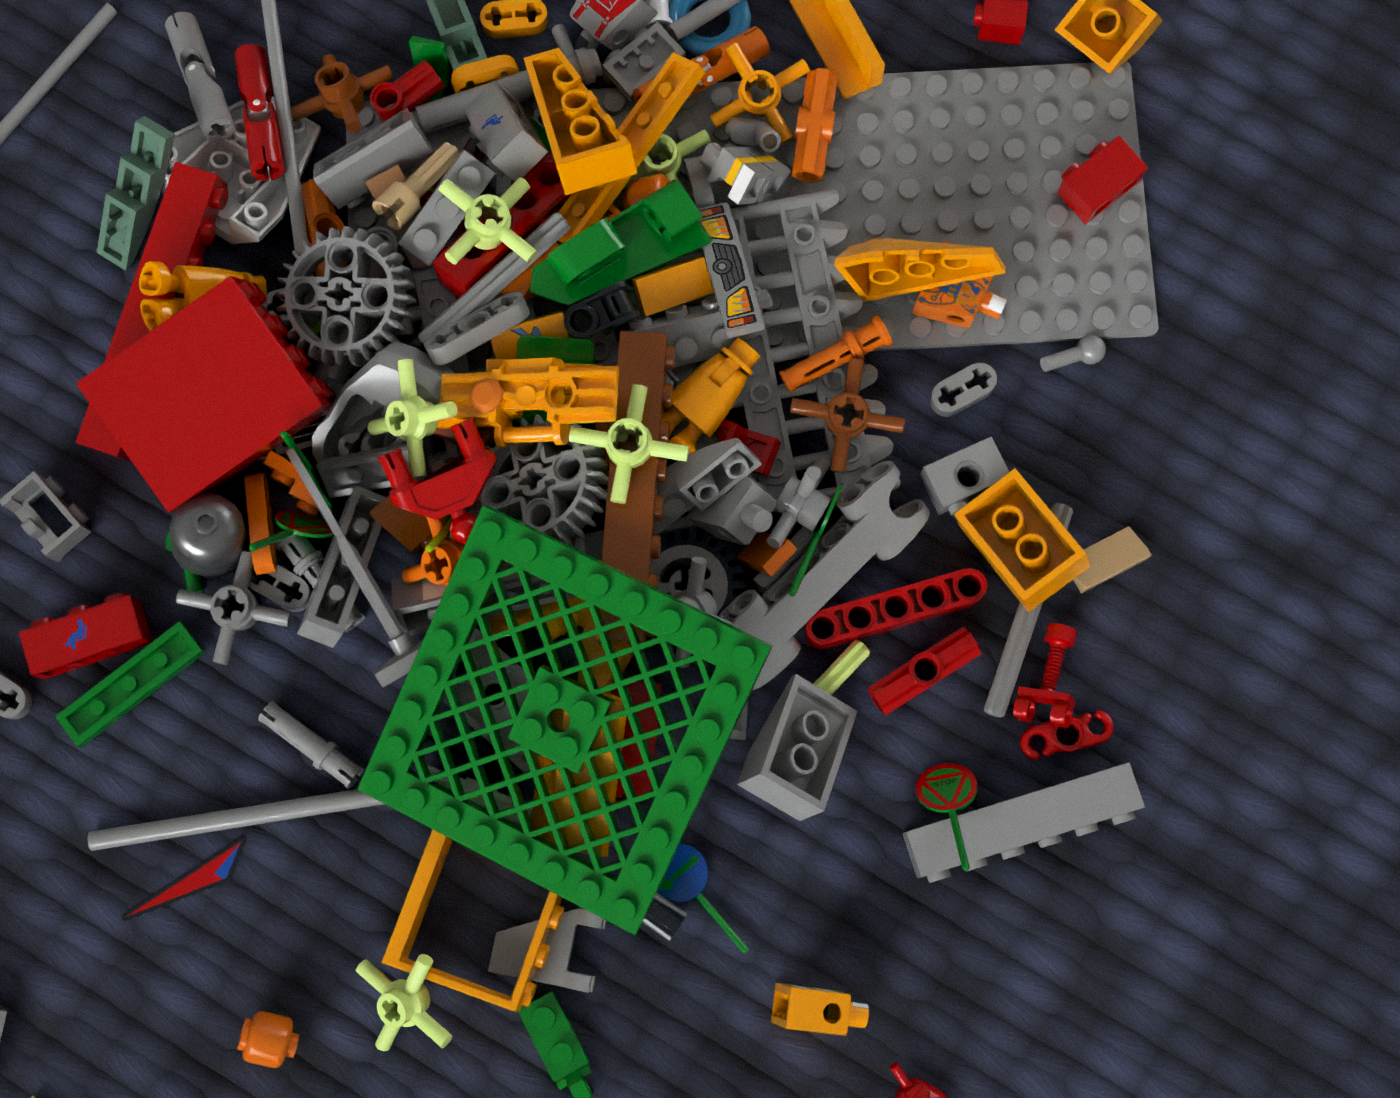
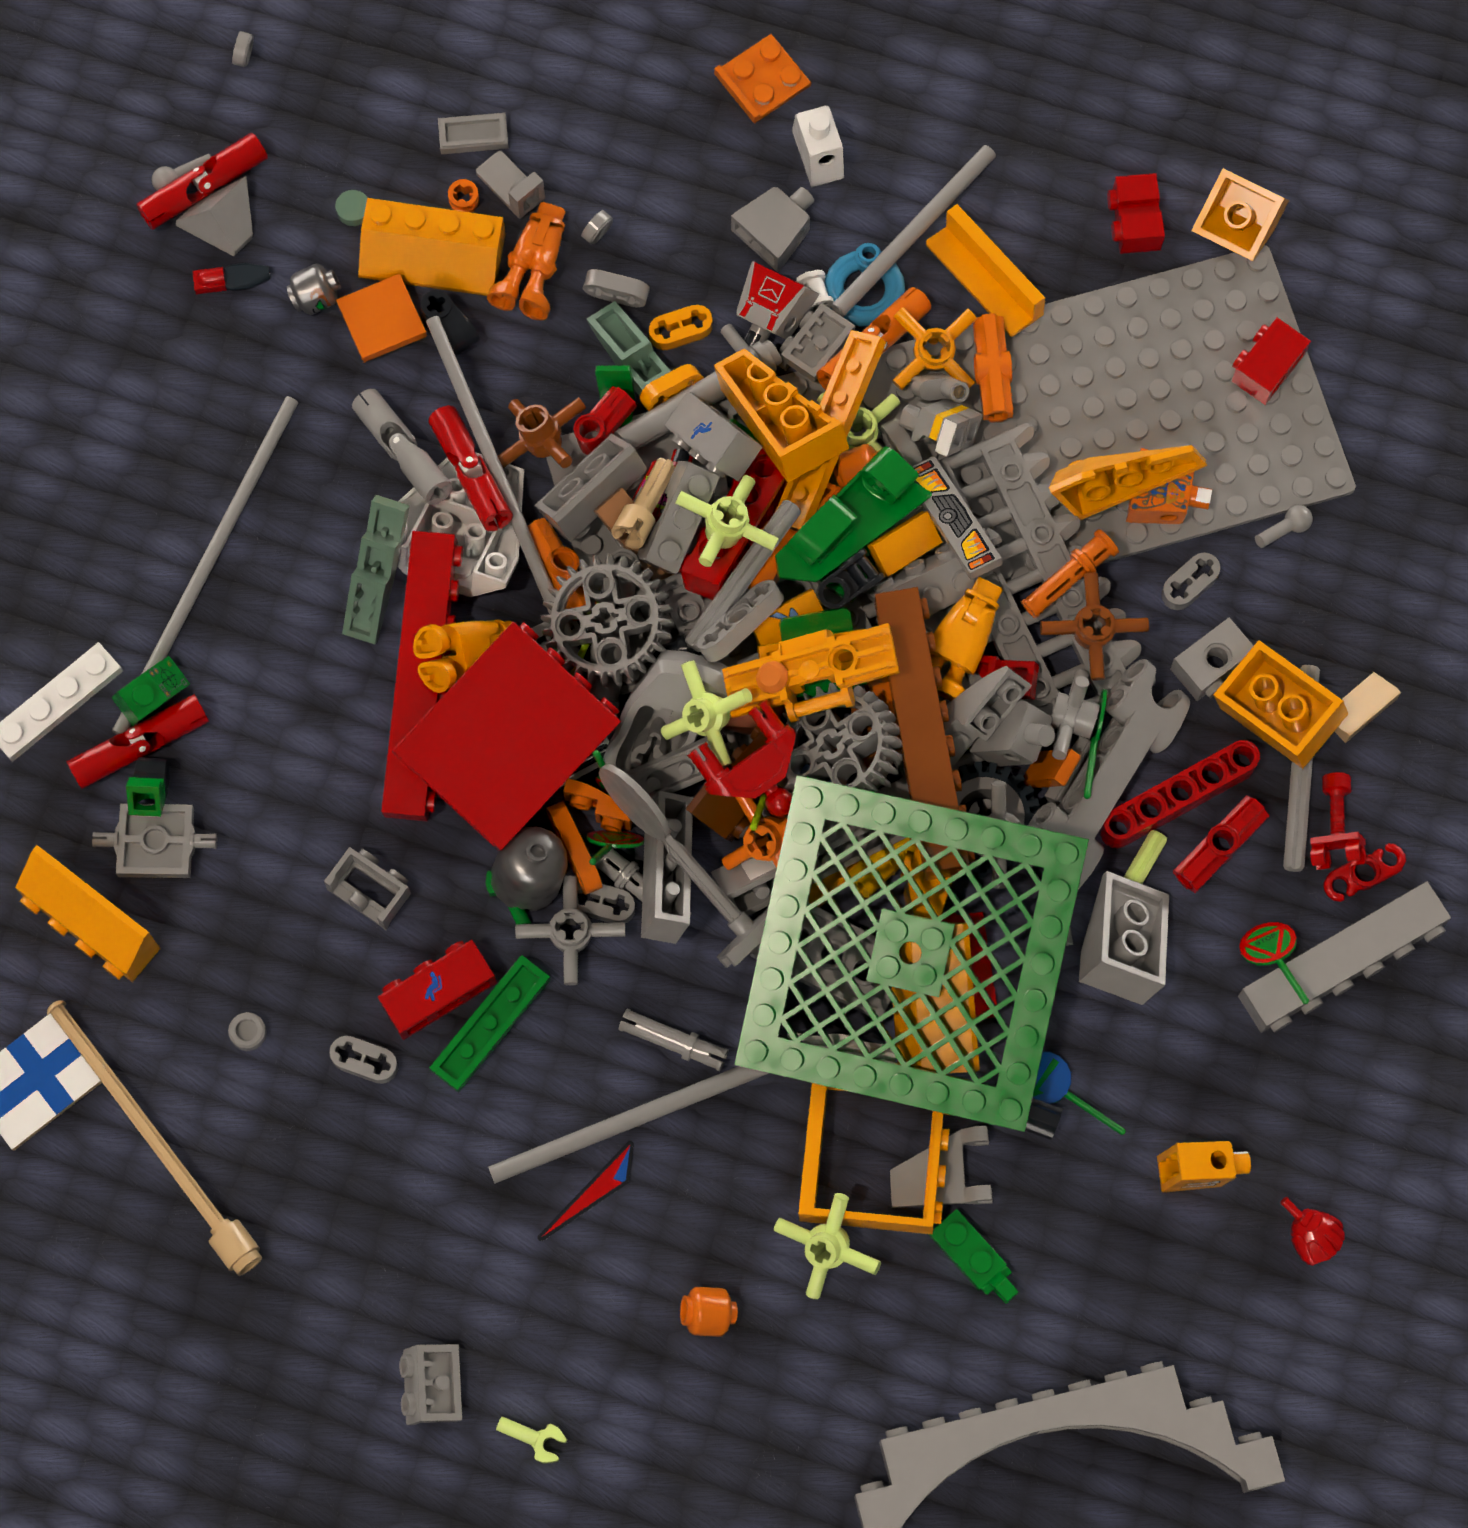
camera: 15 degrees left, 5 degrees down
yellowish green bar [569,384,689,504] -> none

